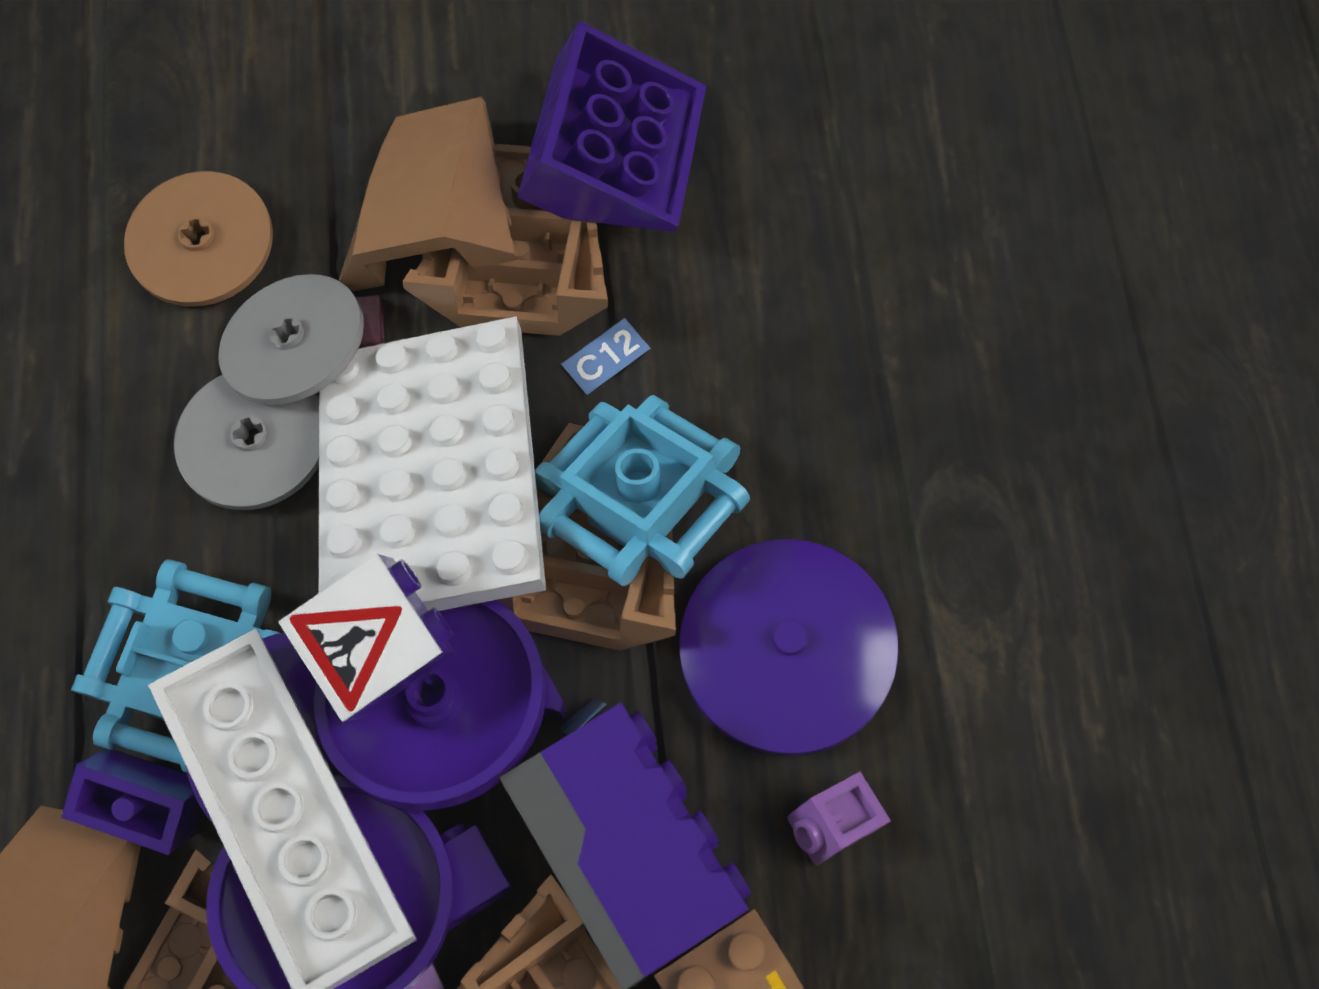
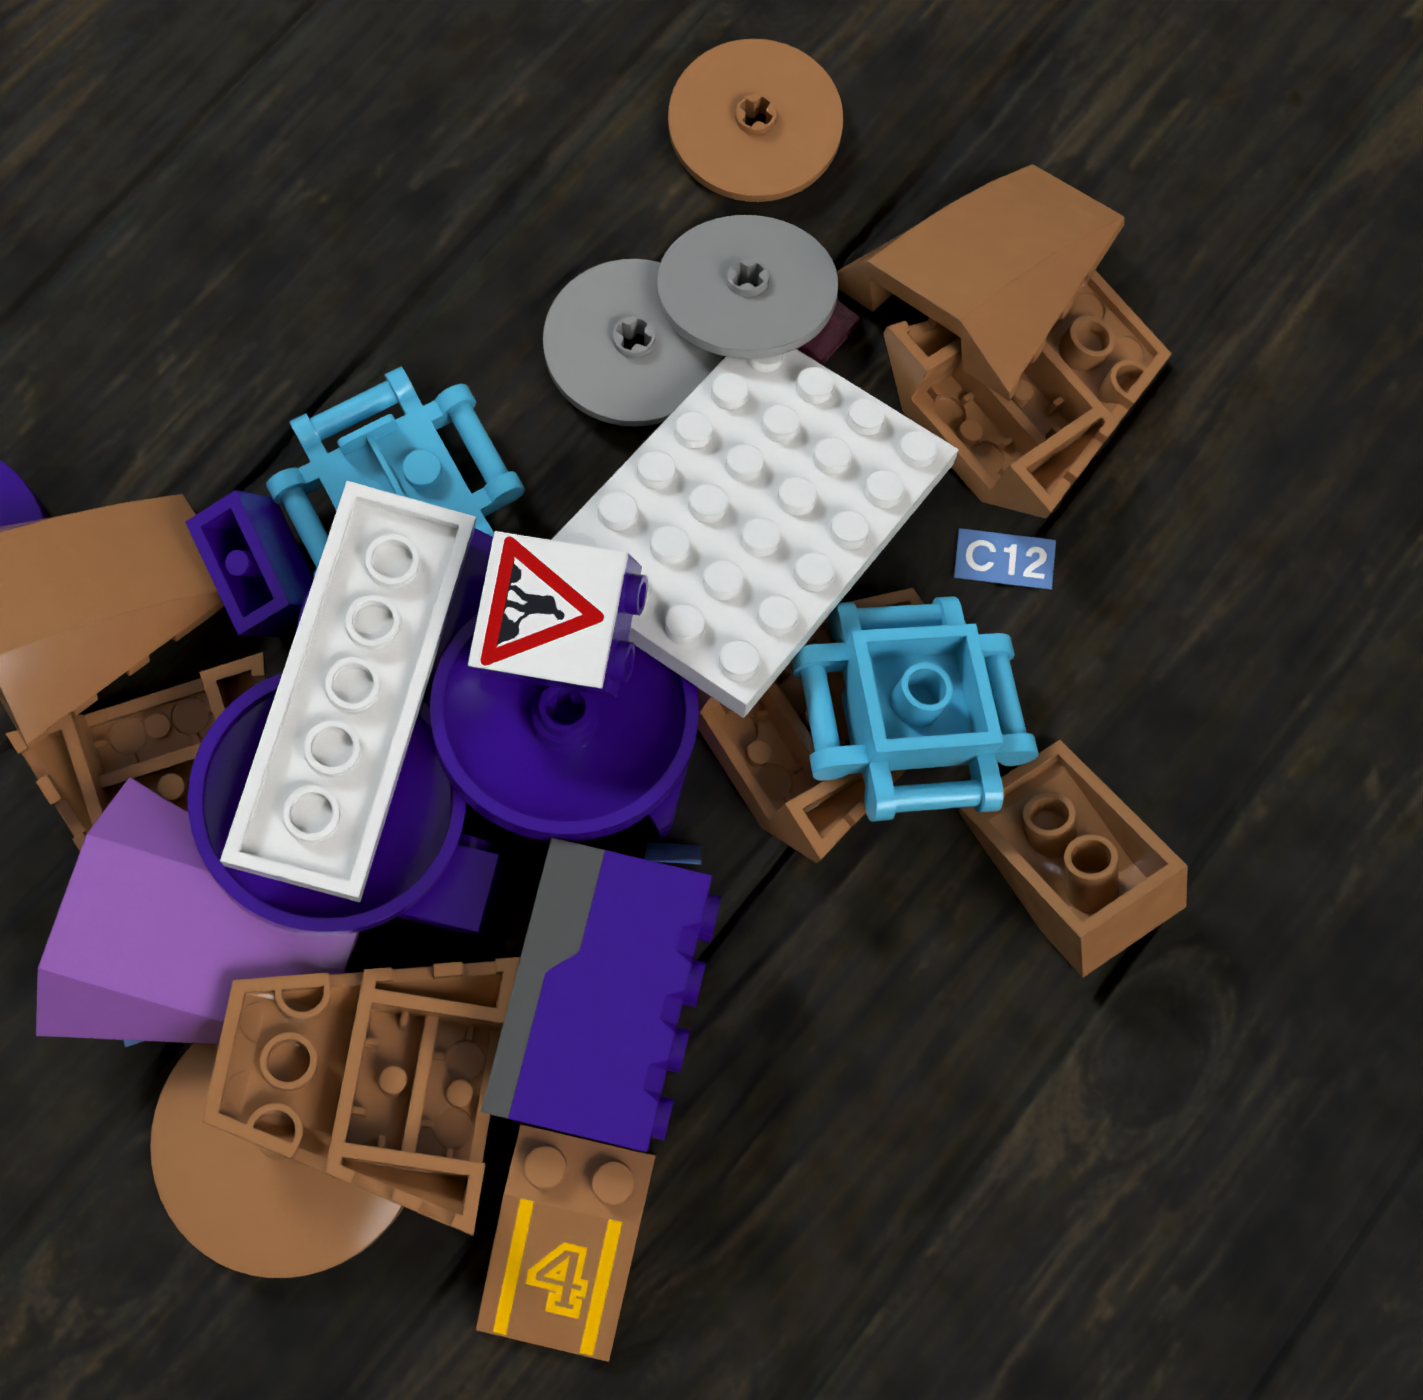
camera: 35 degrees right, 5 degrees up
dark purple slope [517,21,706,232] -> none
dark purple dish [680,539,898,756] -> none
medium lavender bracket [788,772,891,866] -> none
none -> medium nougat slope [958,740,1188,977]

